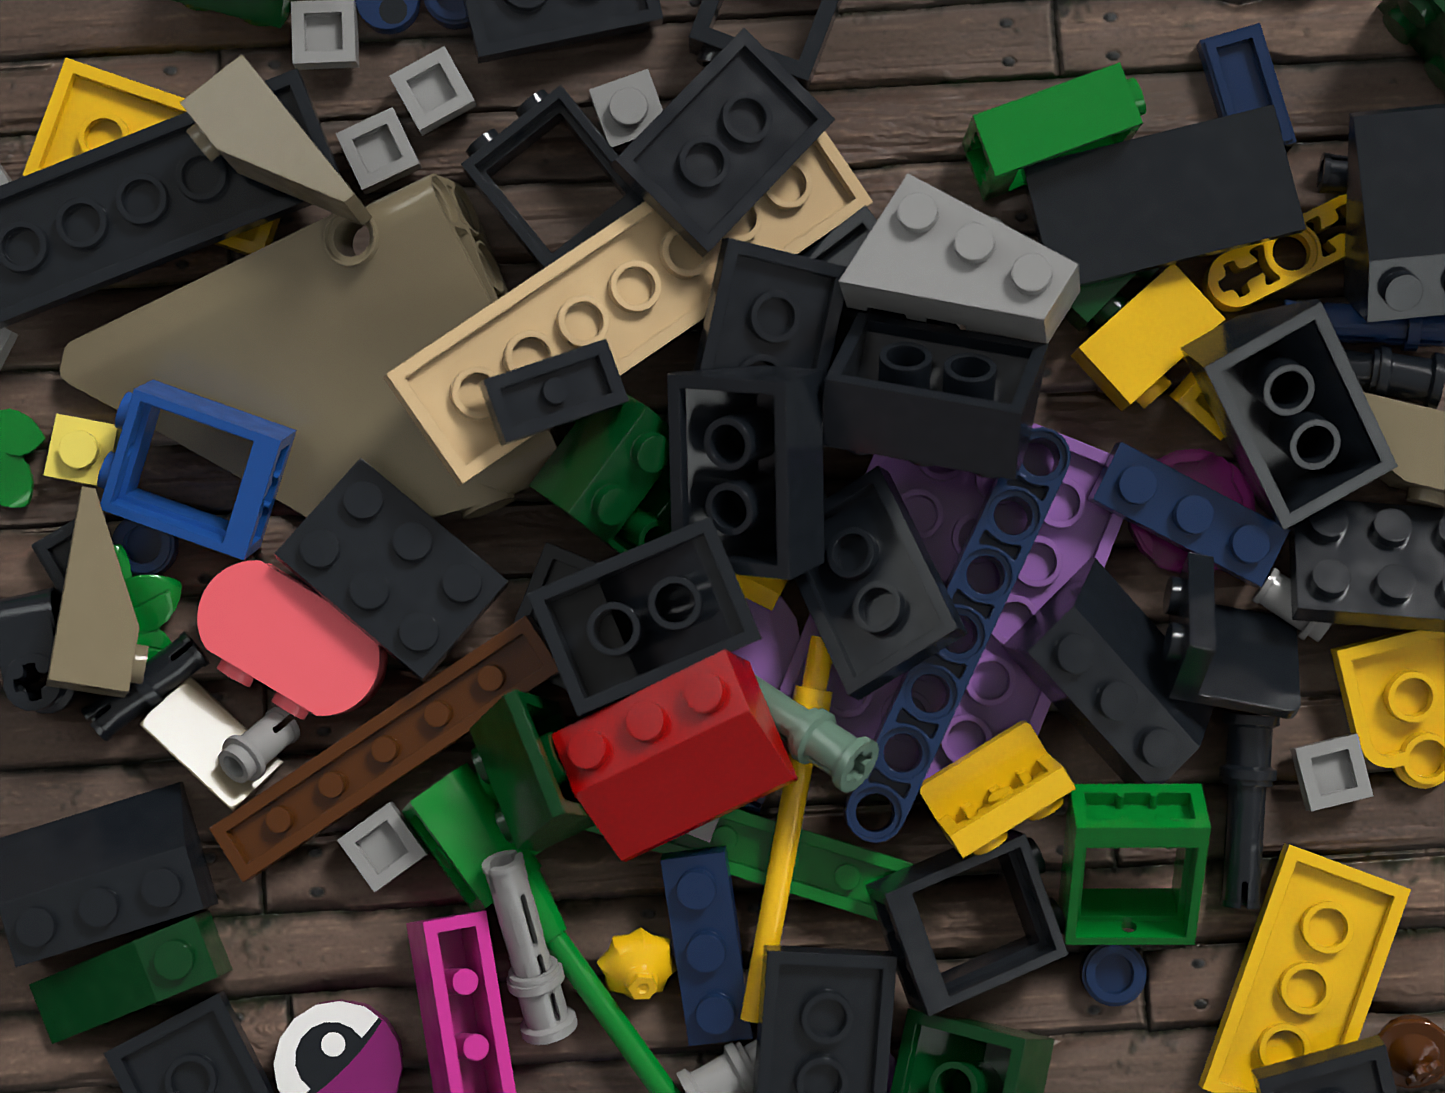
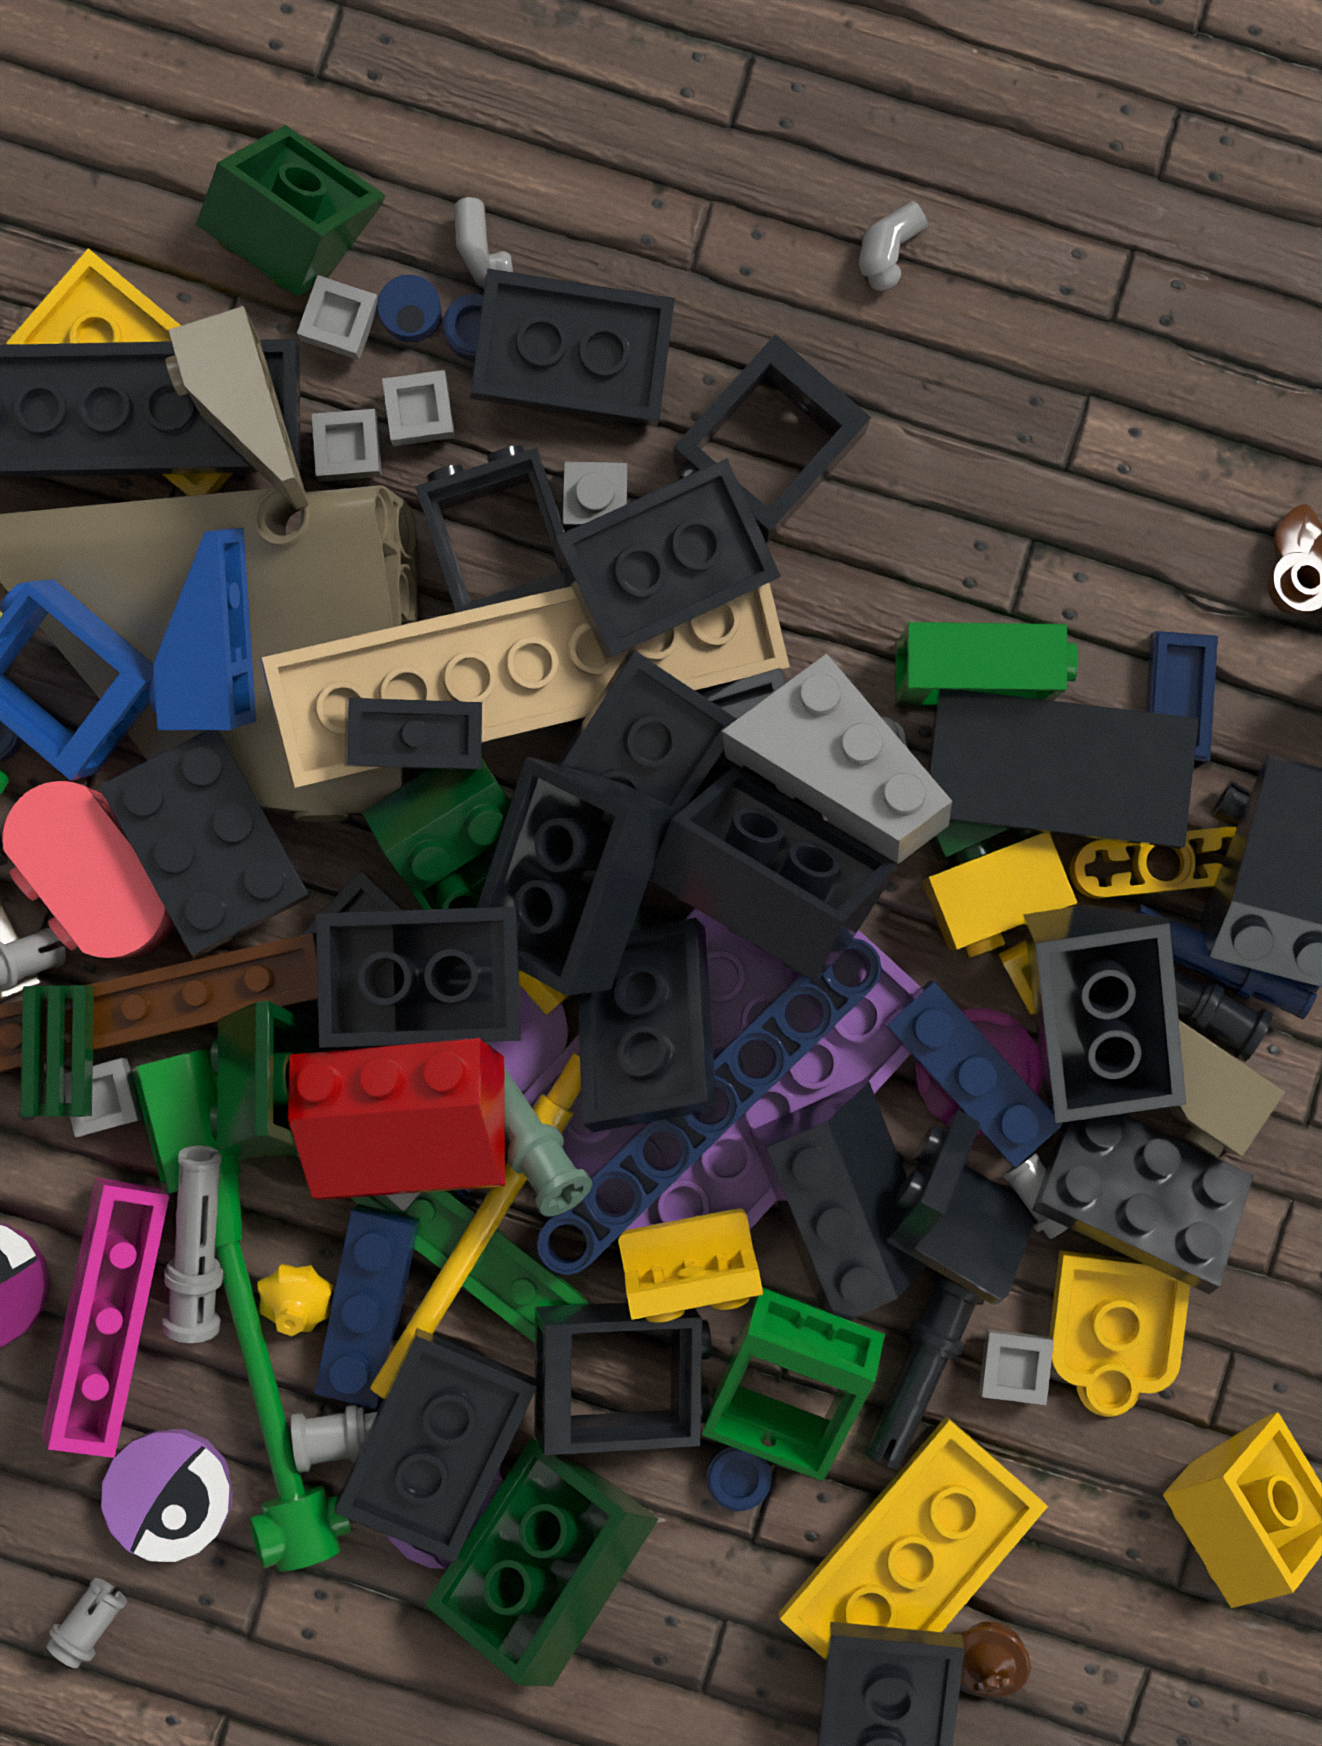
camera: 15 degrees right, 0 degrees up
none -> dark green tile [21,985,94,1117]
none -> blue slope [149,527,256,730]

